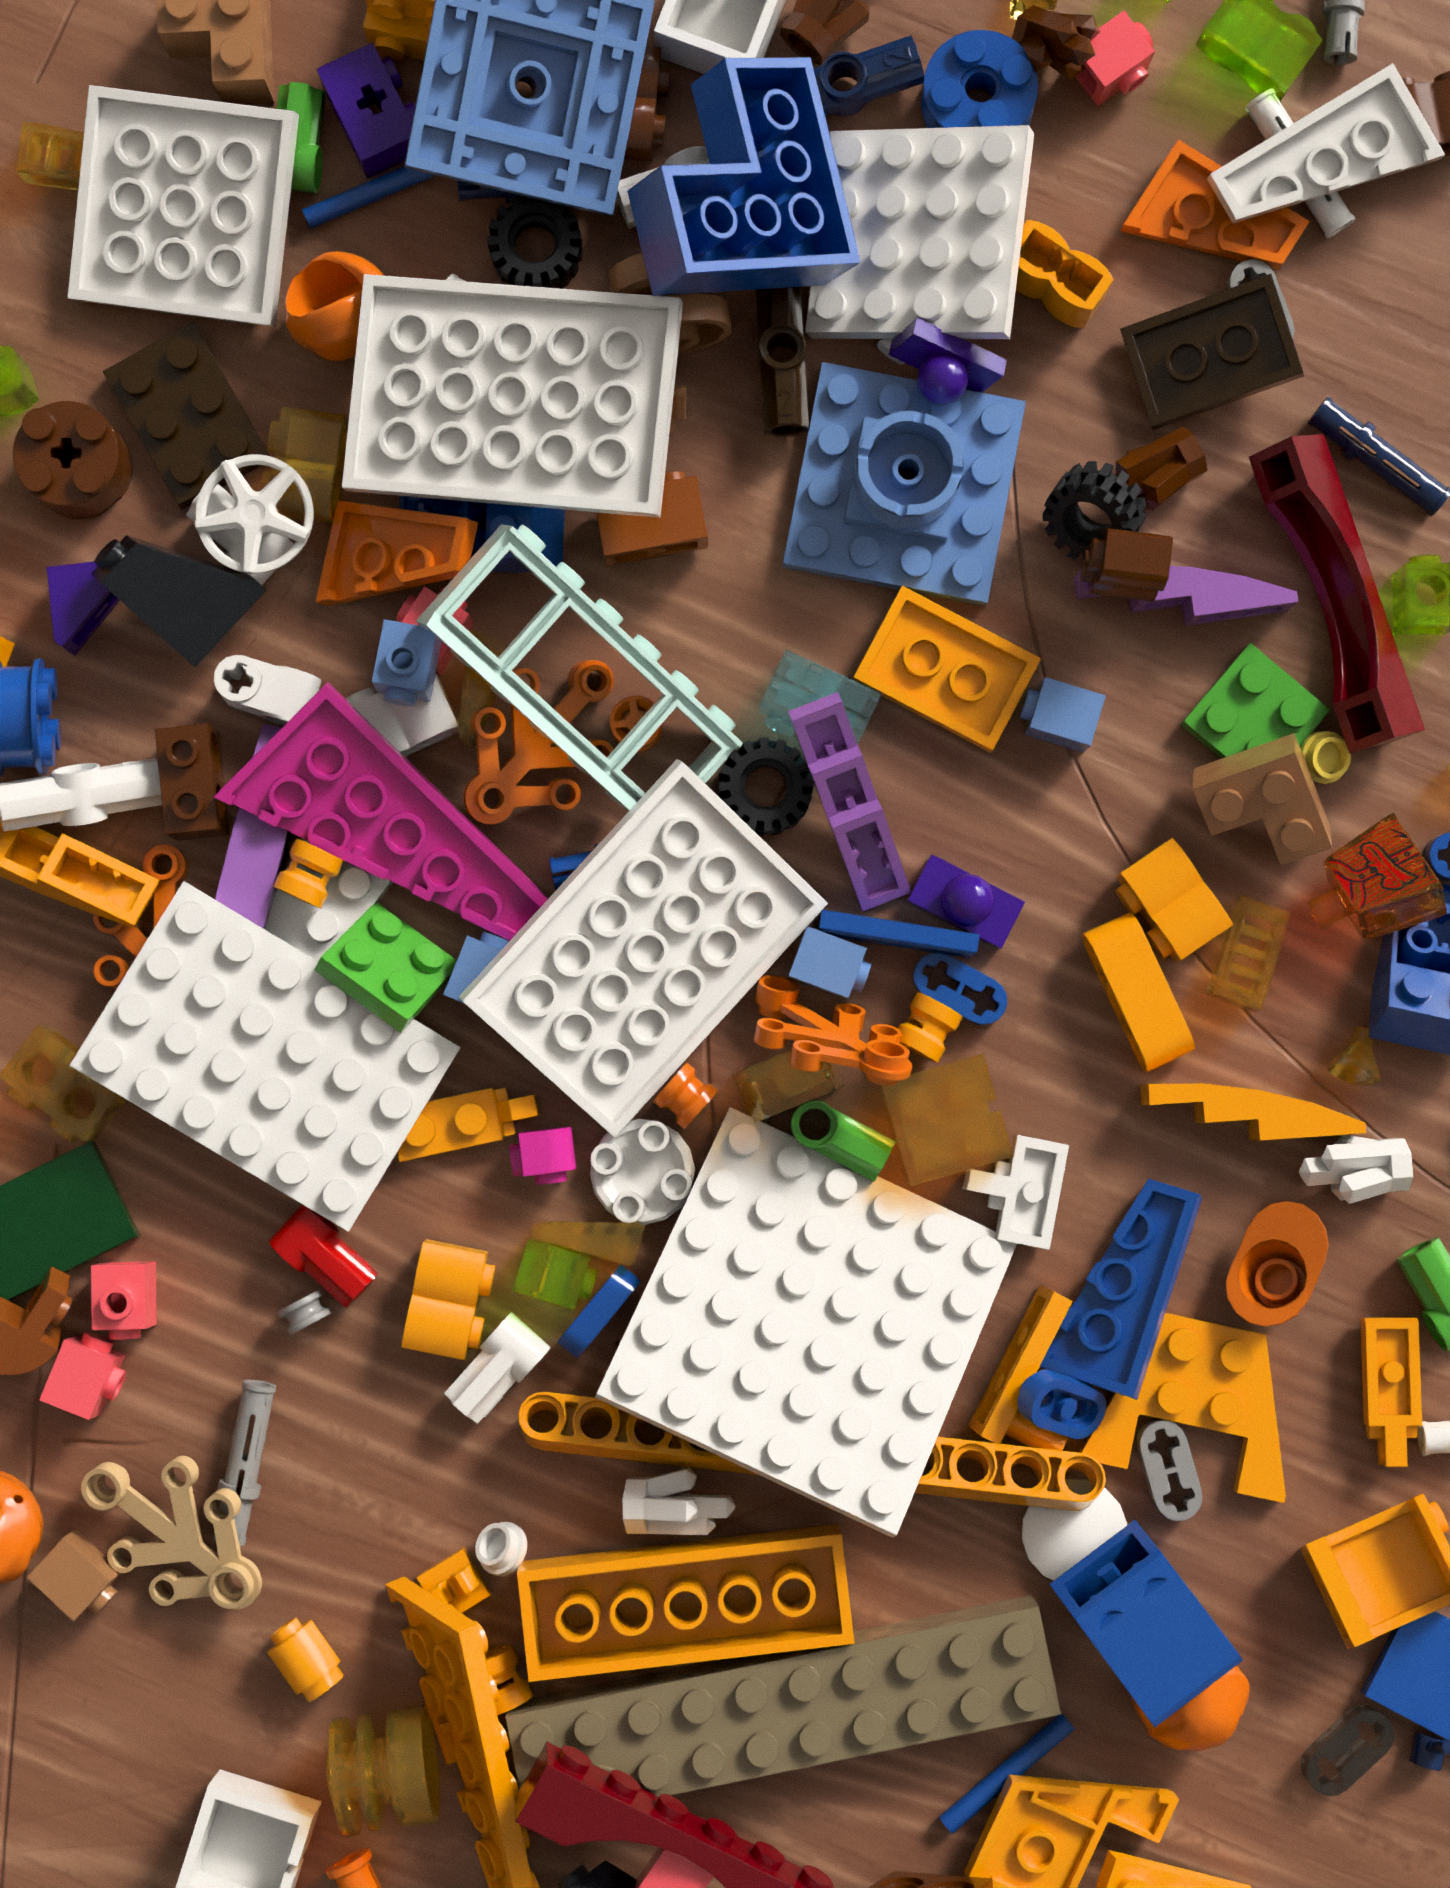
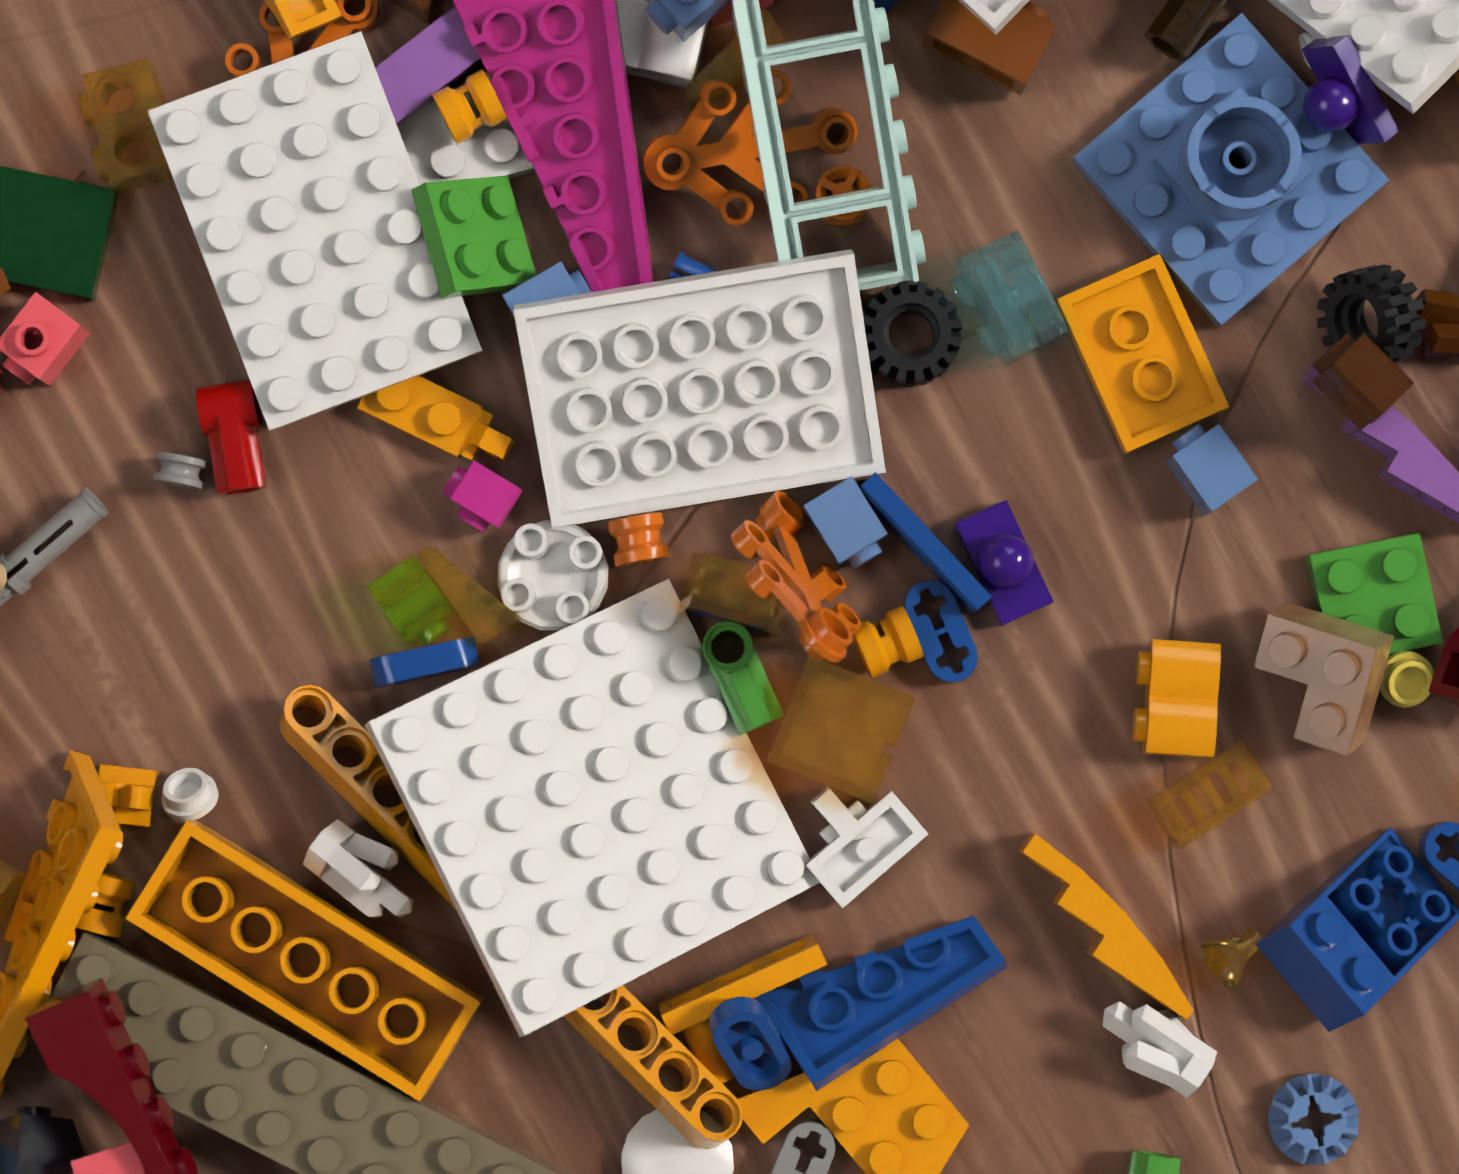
camera: 40 degrees right, 0 degrees up
light orange brick [401,1239,496,1360] -> none
white piece [444,1312,551,1424] -> none
medium lavender slope [787,692,911,911] -> none
light orange beam [1082,912,1195,1072] -> none
orange piece [1226,1201,1329,1327] -> none
clear orange torso [1307,813,1447,940] -> none

